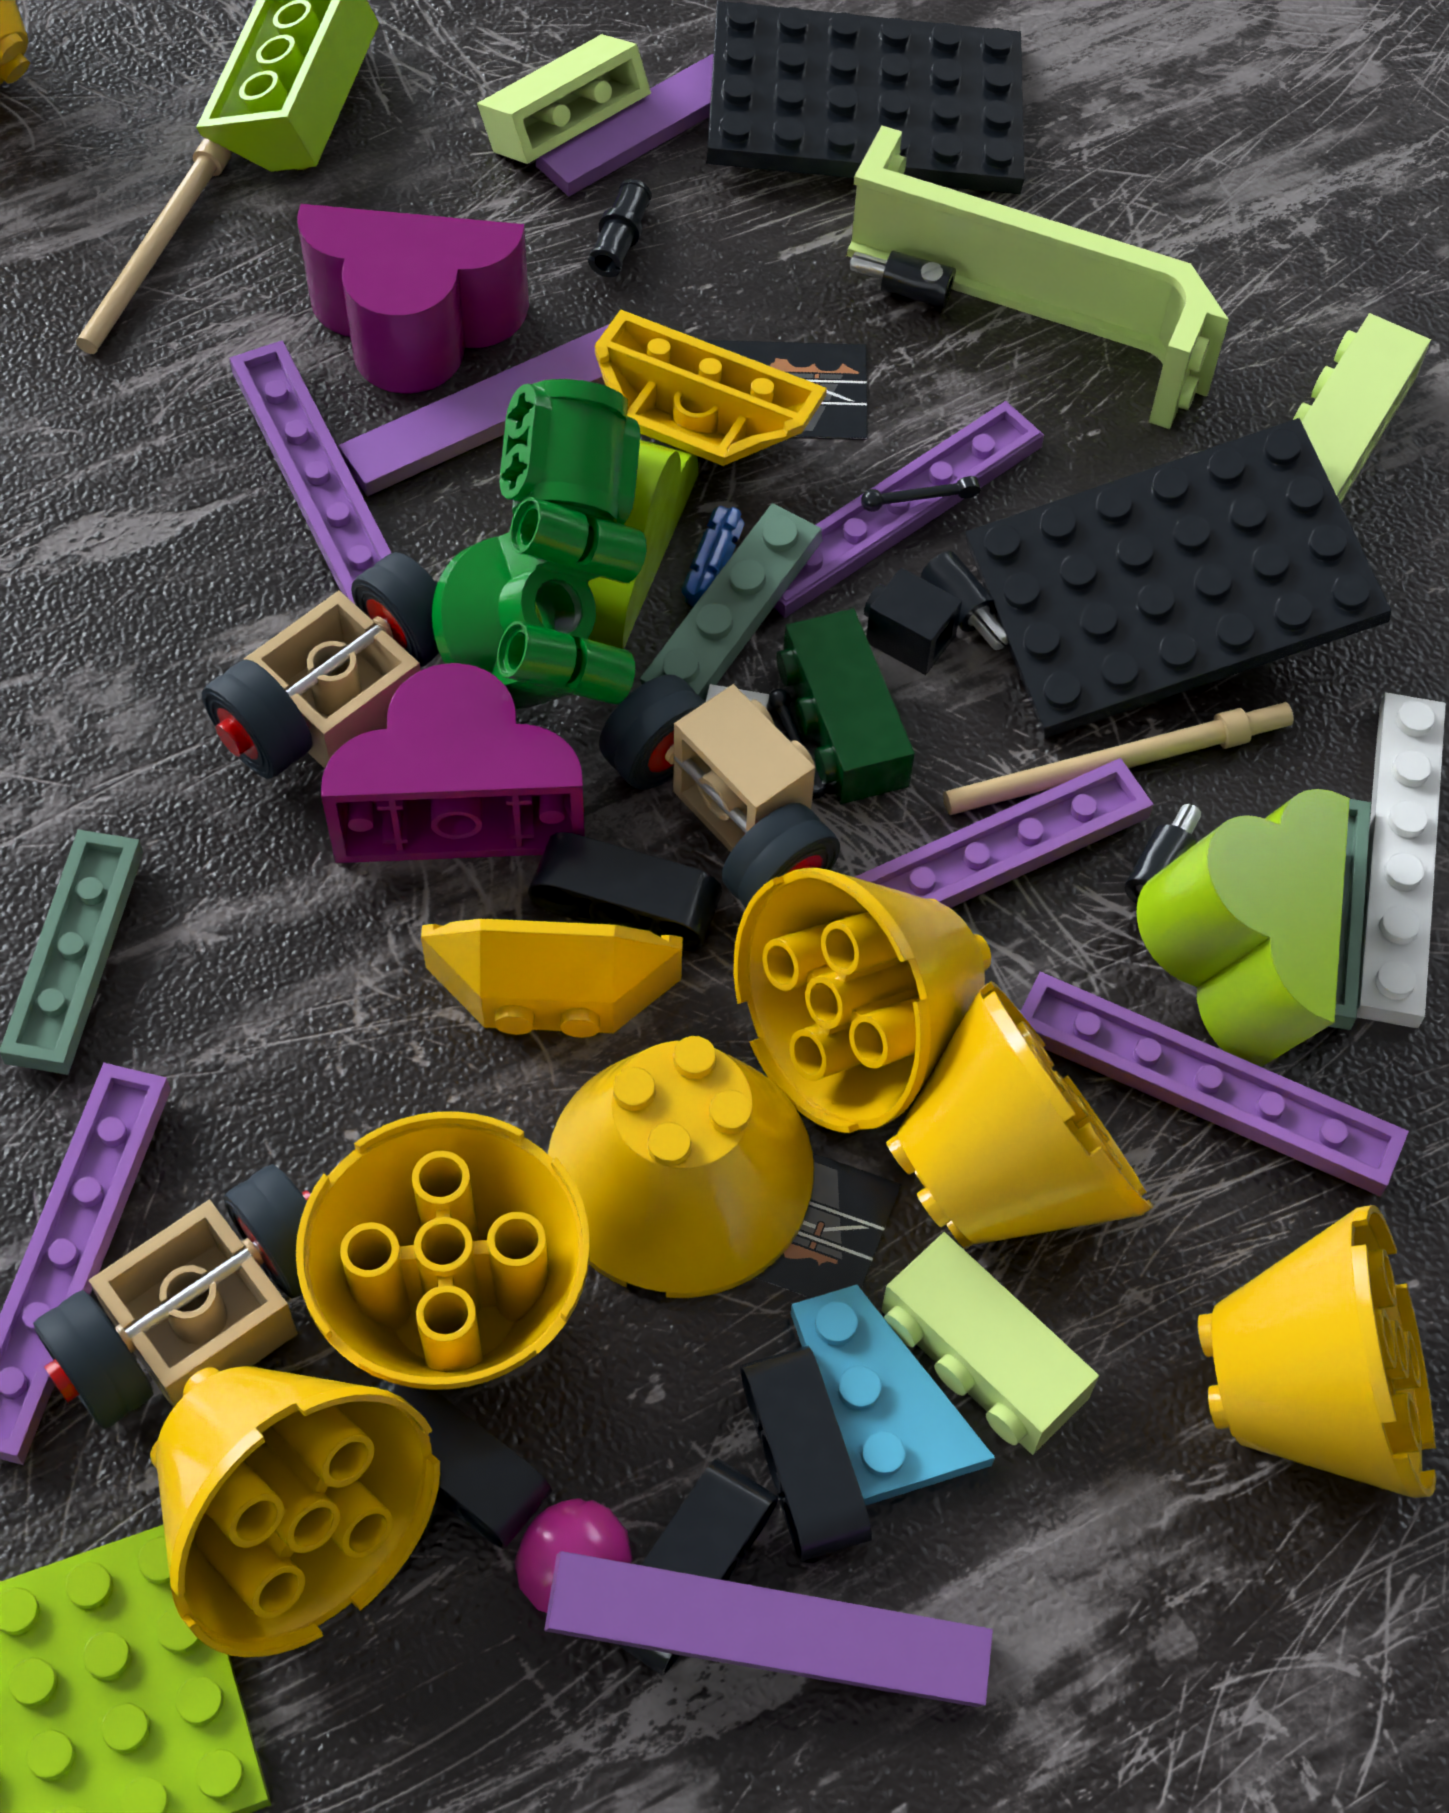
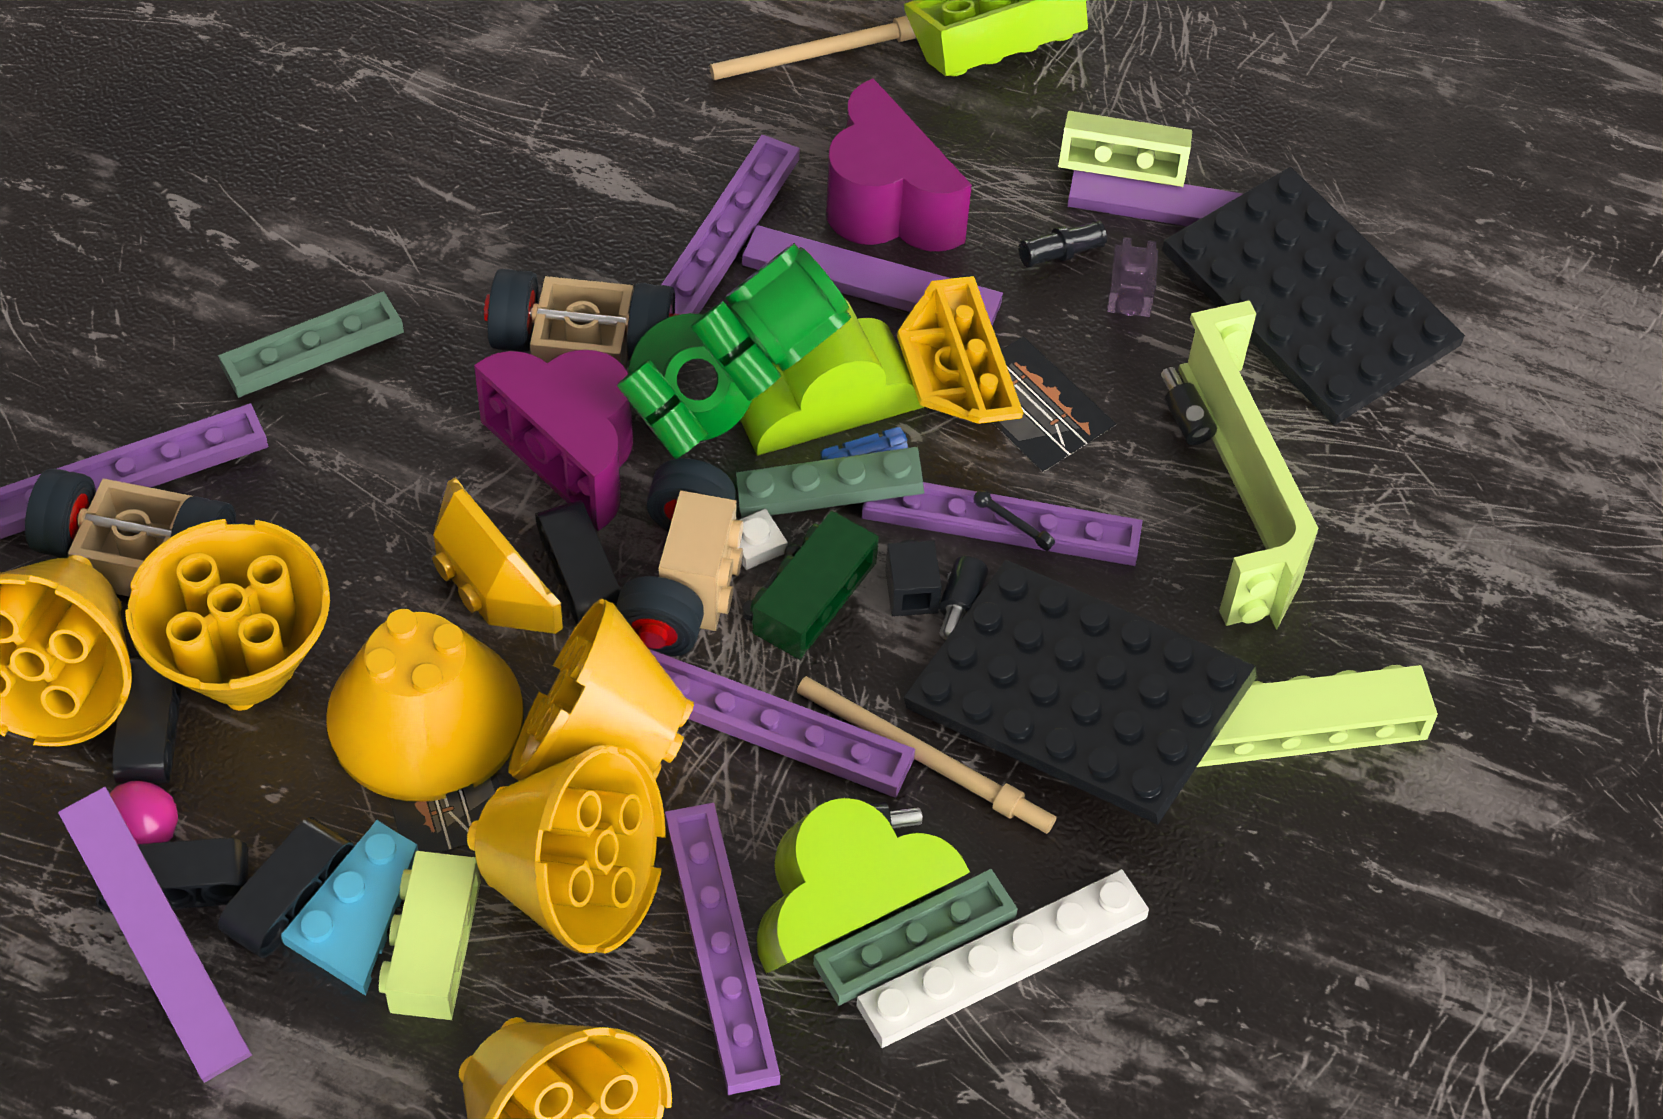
camera: 50 degrees right, 5 degrees down
none -> clear purple brick [1107,238,1158,317]

